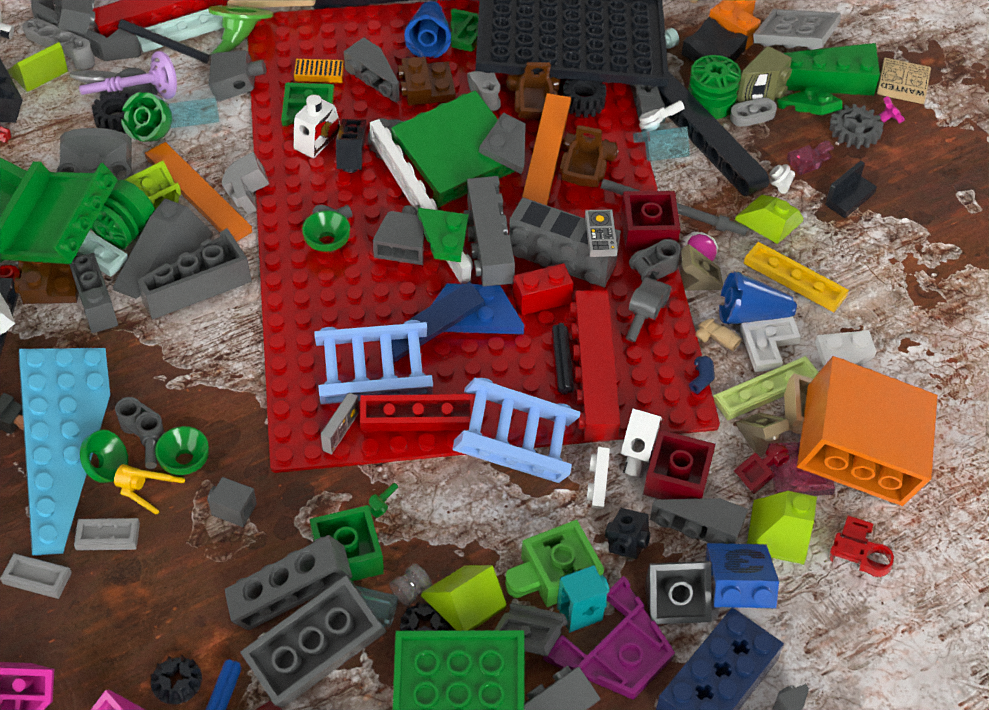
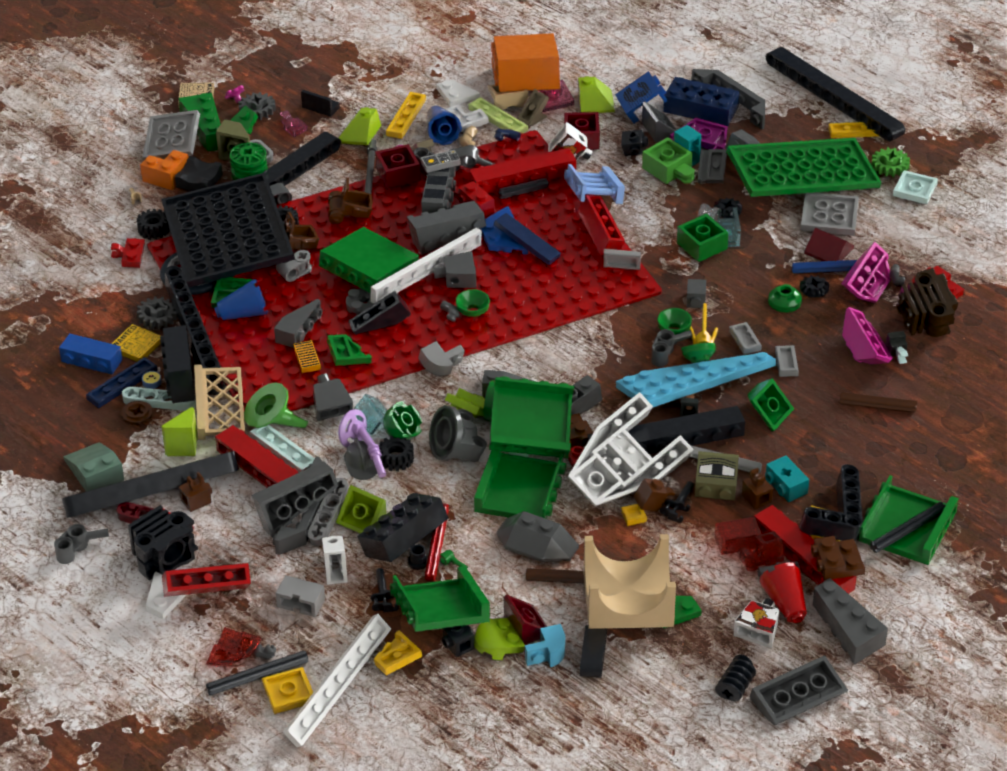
camera: 105 degrees left, 10 degrees down
light grey dish [70,70,117,84] -> none
black bar [118,19,210,64] -> none
dark grey wedge [137,228,252,320] -> none
orange tile [145,142,253,242] -> none
dark grey brick [224,535,352,631] -> none
dark grey brick [240,576,387,708] -> none
white torso [294,95,340,158] -> none
light blue fence [314,320,433,404] -> none
green hand [369,483,398,518] -> none
reddish brown plate [398,57,456,105] -> none
green wing [418,207,469,262] -> none
lime slope [421,565,507,631] -> none
dark grey wing [479,113,525,174] -> none
orange tile [522,93,571,205] -> none
white wing [587,447,610,509] -> none
clear light blue panel [633,127,690,161] -> none
white plate [639,101,685,131] -> none
dark grey slope [650,498,748,544] -> none
dark red plate [734,443,790,494] -> none
white plate [769,164,795,194] -> none
red piece [830,516,894,577] -> none
none -> green piece [768,284,802,313]

